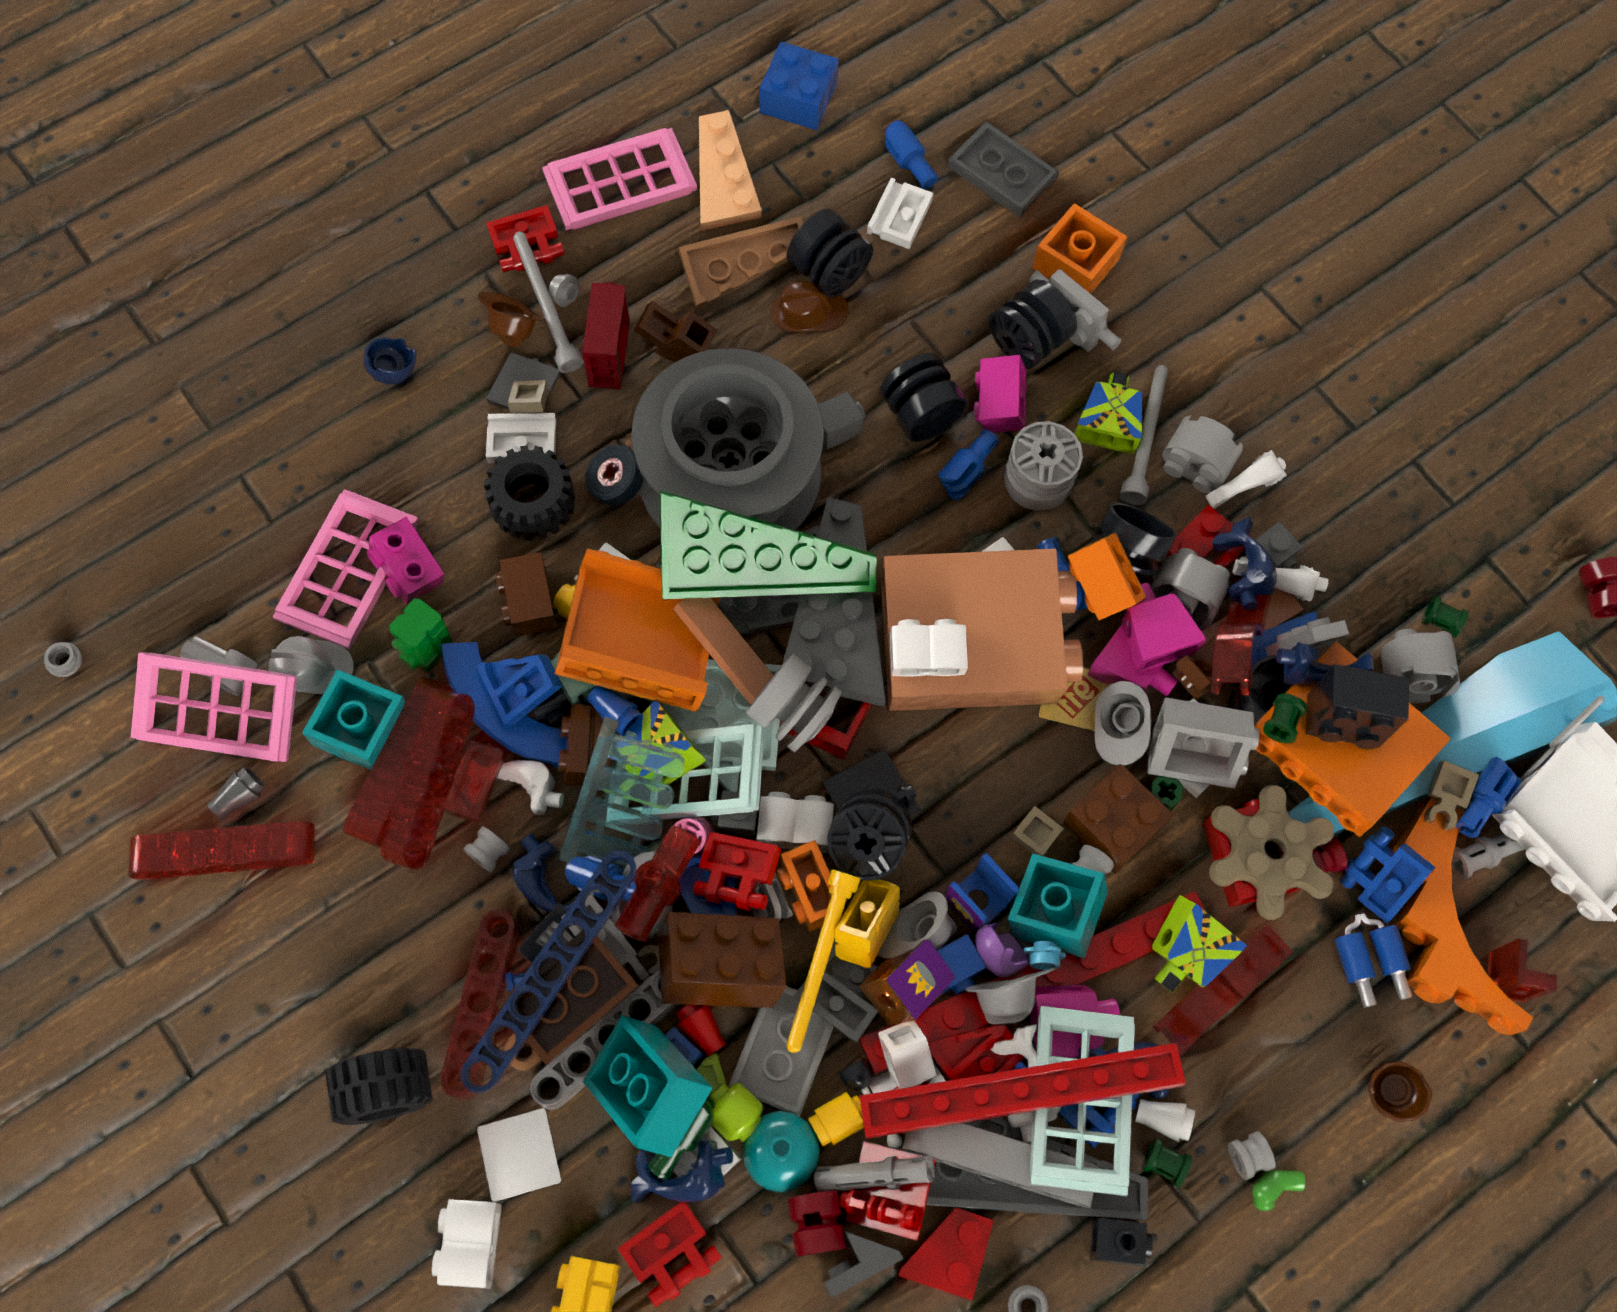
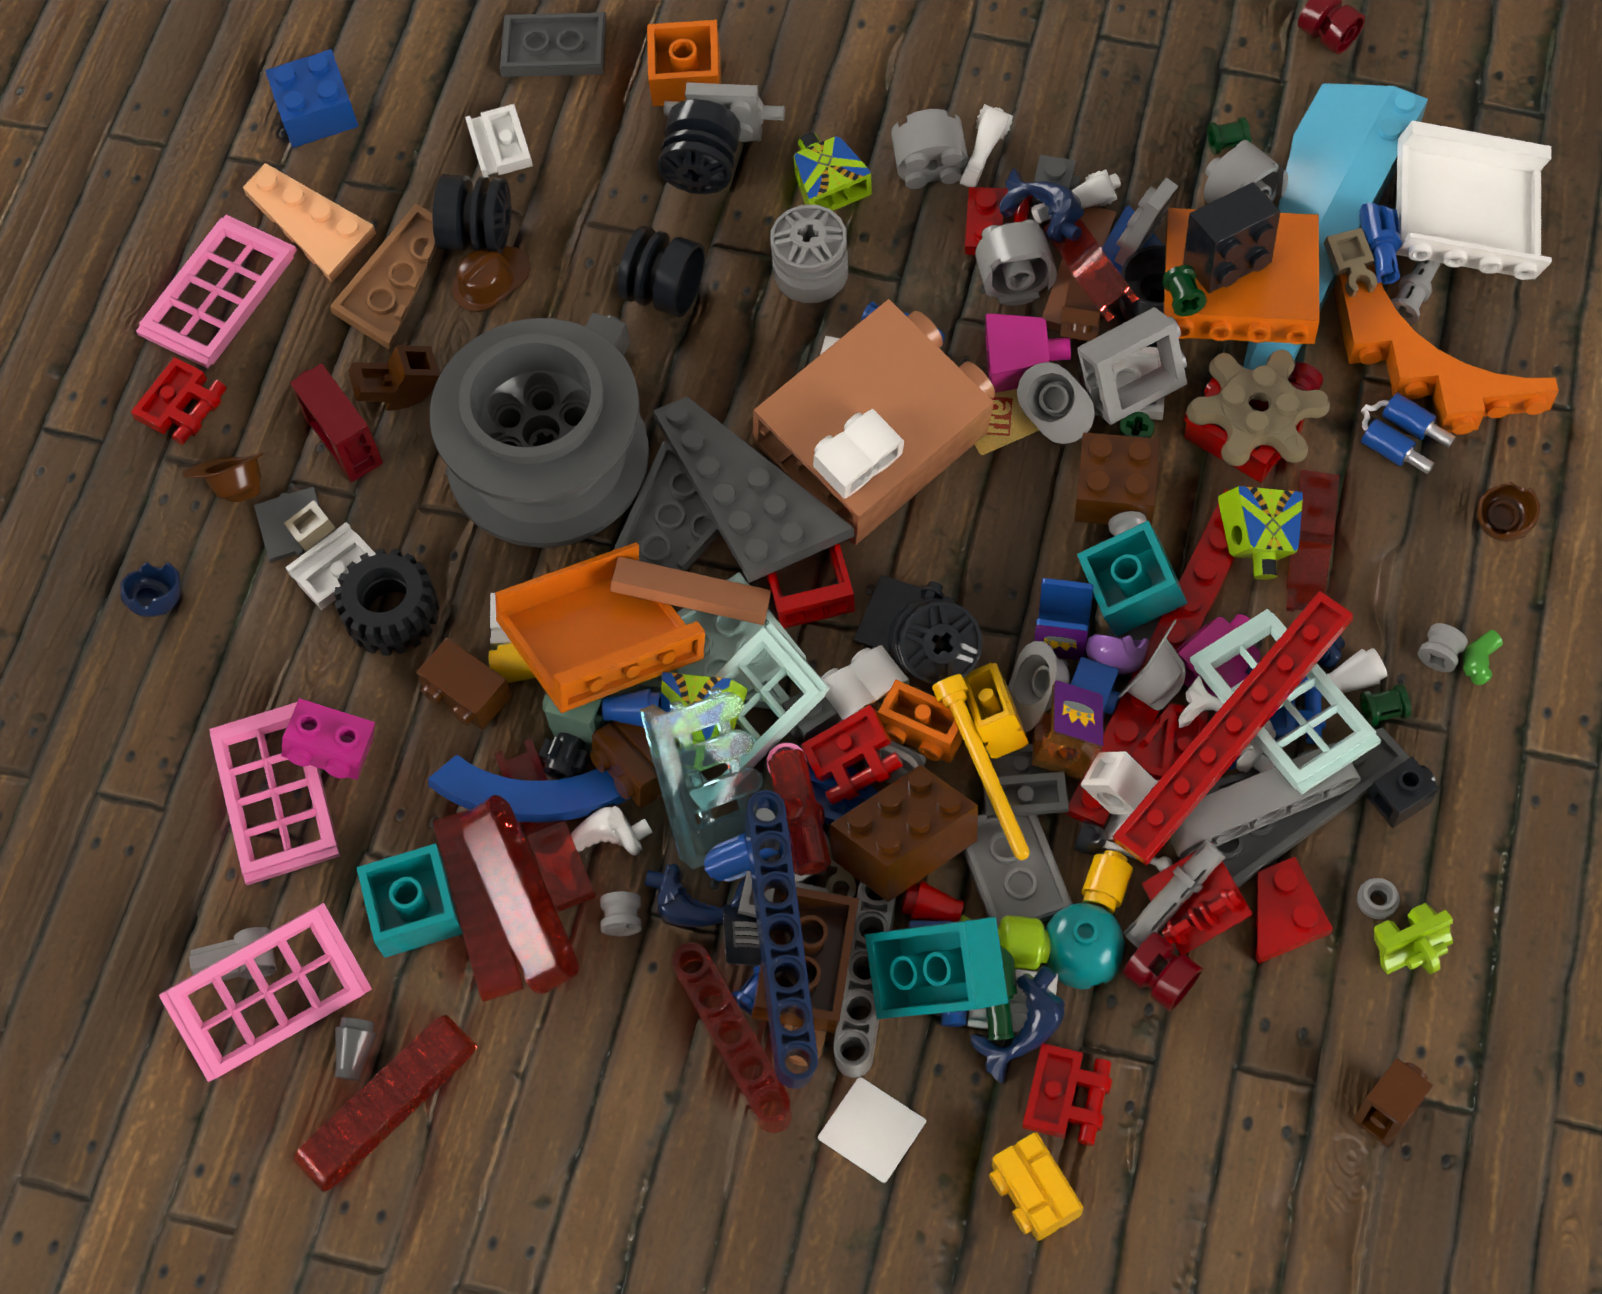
camera: 30 degrees left, 5 degrees down
light grey plate [44,642,82,677] -> none
light grey piece [268,636,354,694] -> none
black tyre [325,1048,433,1125] -> none
green brick [389,598,453,672] -> none
white brick [432,1199,501,1289] -> none
blue wing [476,655,562,725] -> none
light grey piece [513,232,584,373] -> none
light grey plate [549,274,579,307] -> none
black bush [586,444,644,506] -> none
wing [660,490,877,599] -> none
light grey wheel [745,653,842,752] -> none
dark grey slope [823,1232,903,1298] -> none
blue arm [885,120,938,189] -> none
blue arm [938,429,999,500] -> none
dark pink brick [974,355,1027,433] -> none
dark tan plate [1011,806,1064,856] -> none
medium azure plate [1024,941,1066,970] -> none
orange brick [1068,532,1146,621] -> none
black wheel [1091,503,1177,587] -> none
light grey piece [1120,365,1168,505] -> none
dark pink torso [1122,583,1206,673] -> none
dark blue animal [1276,642,1374,685] -> none
blue plate [1340,826,1436,924] -> none
clear red panel [1488,938,1557,1003] -> none
light grey piece [1519,696,1605,782] -> none

